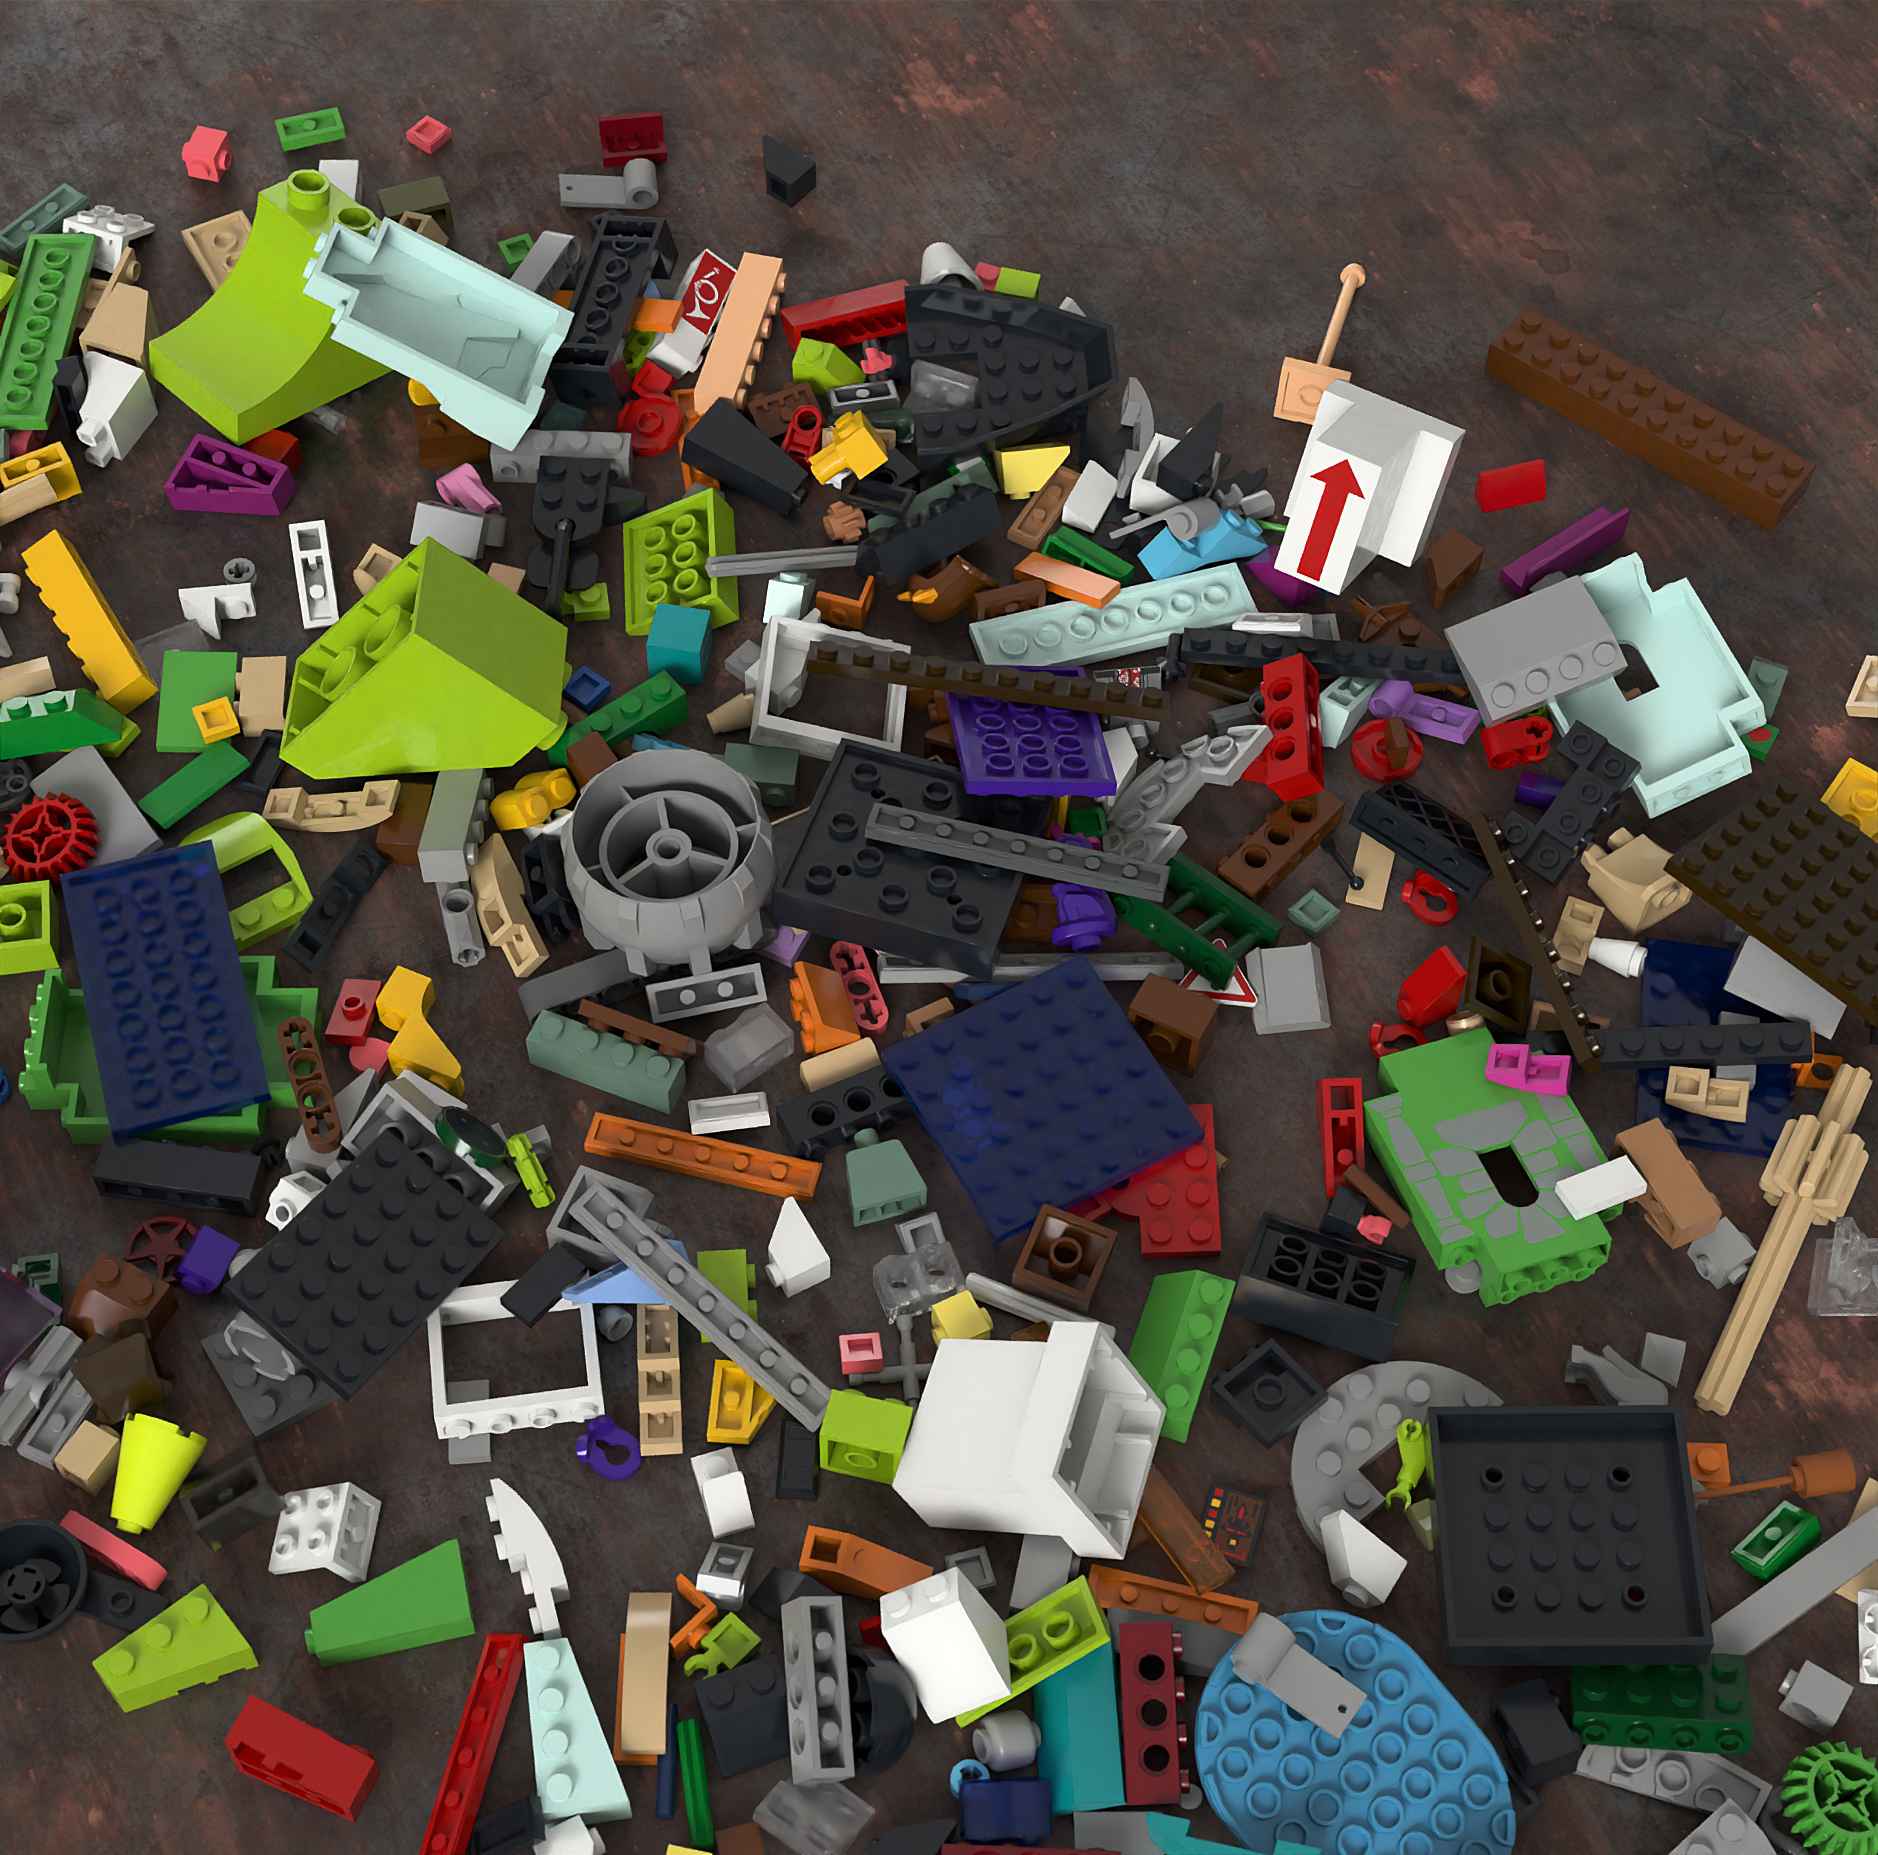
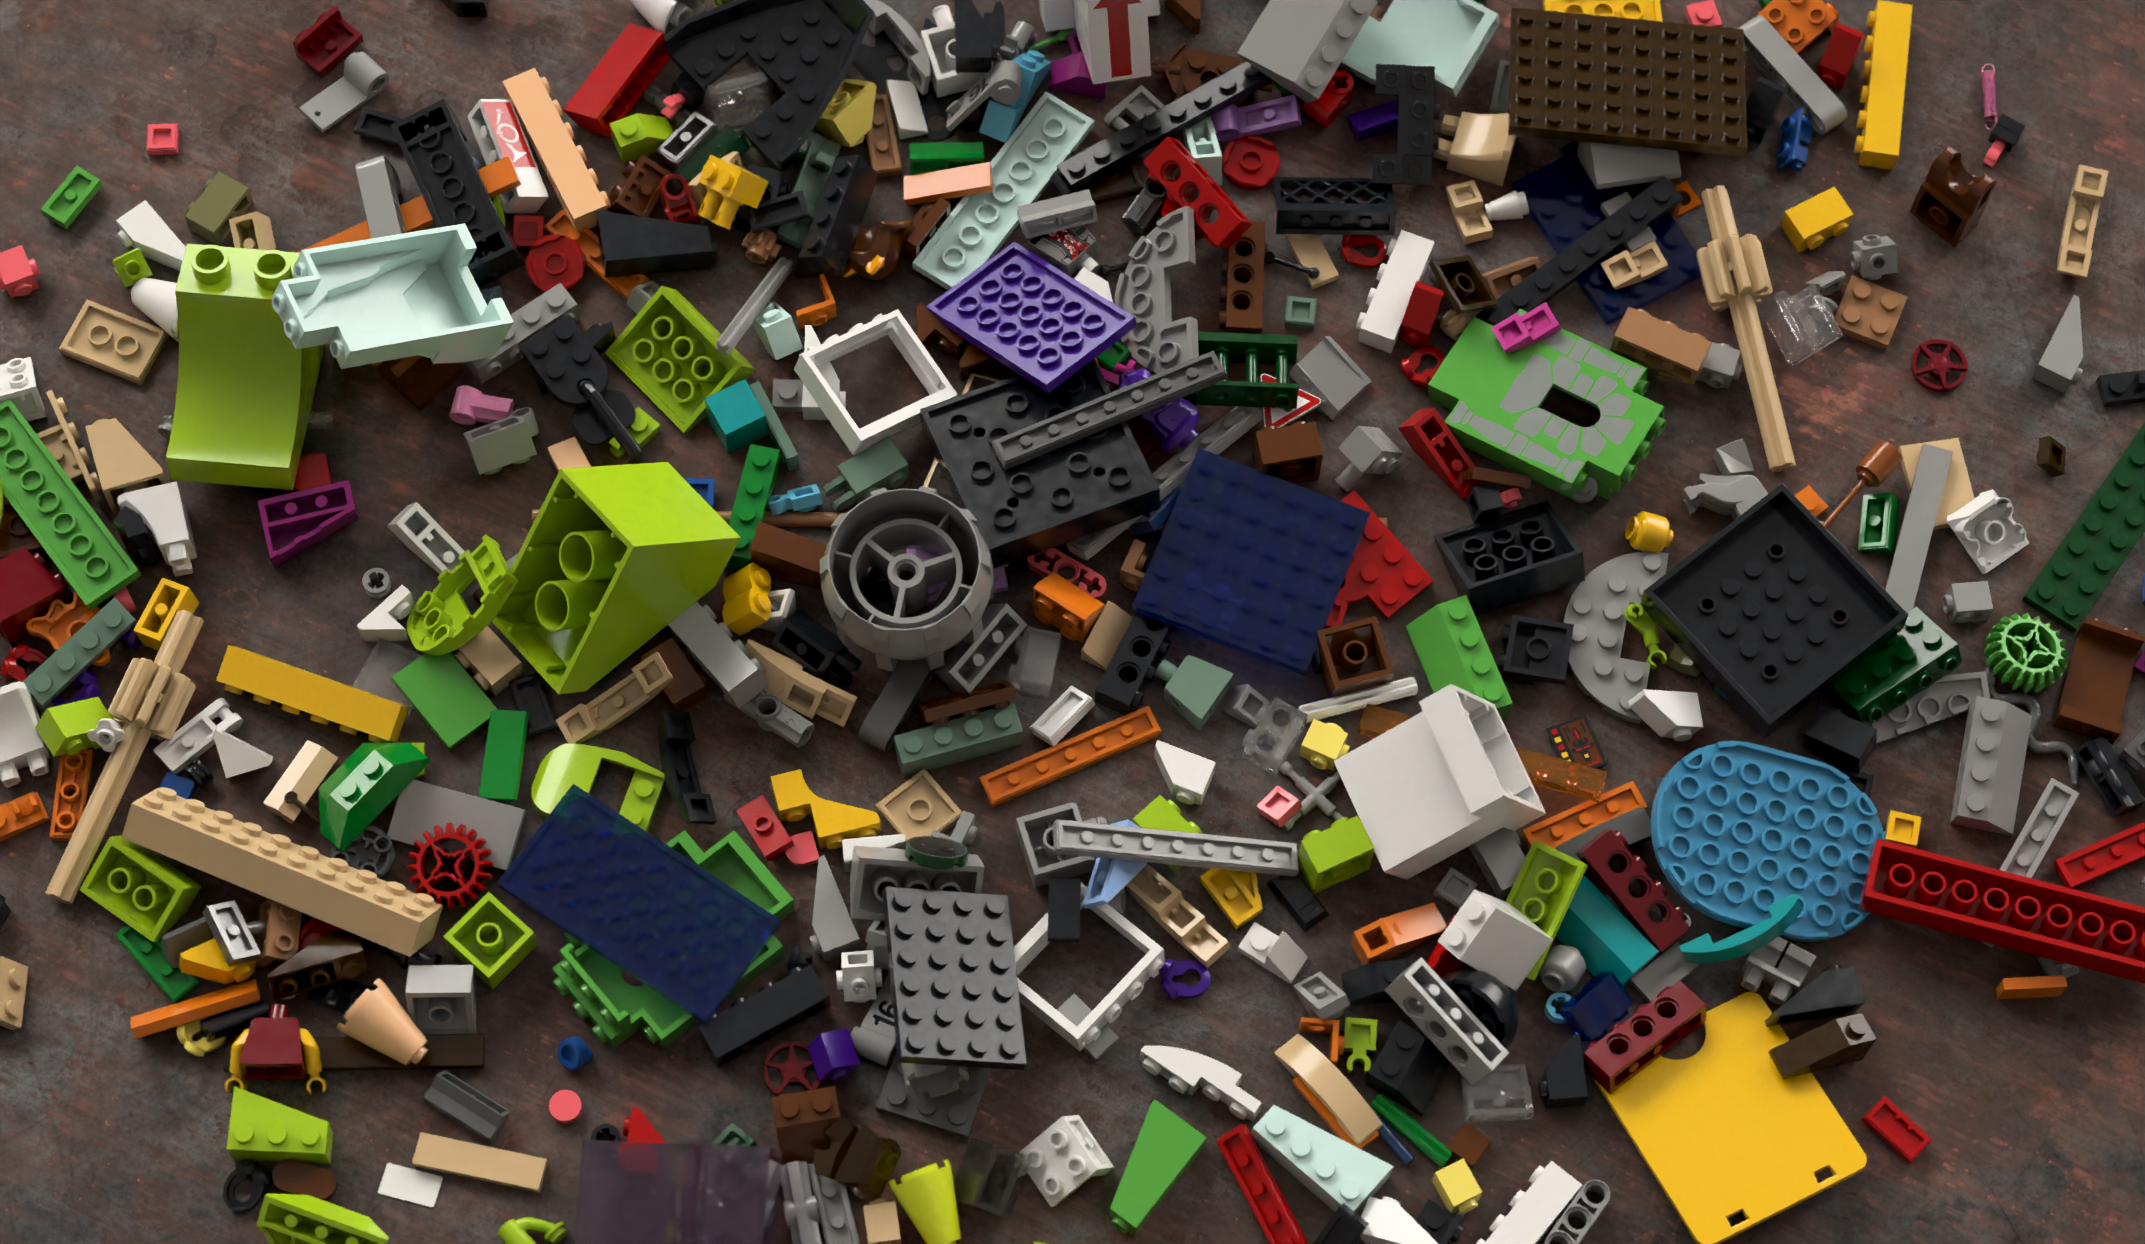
camera: 40 degrees left, 10 degrees up
yellow plate [192,696,241,744] -> none
reddish brown beam [277,1016,344,1154] -> none
tan plate [353,543,403,596] -> none
bright green plate [497,233,534,274] -> none
lime axle [505,1133,556,1208] -> none
tan cone [706,693,755,735] -> none
dark brown plate [806,640,1170,723] -> none
light grey door [1230,1612,1368,1740] -> none
white slope [1232,612,1313,638] -> none
reddish brown tile [1384,717,1410,769] -> none
dark brown plate [1468,811,1605,1077] -> none
white tile [1555,1155,1647,1220] -> none
none -> lime slope [407,534,519,655]
none -> sand green tile [749,381,799,471]
none -> tan tile [875,768,962,841]
none -> light grey piece [1017,189,1098,239]
none -> light grey brick [1335,426,1403,492]
none -> white brick [1355,230,1435,353]
none -> yellow head [1625,511,1673,554]

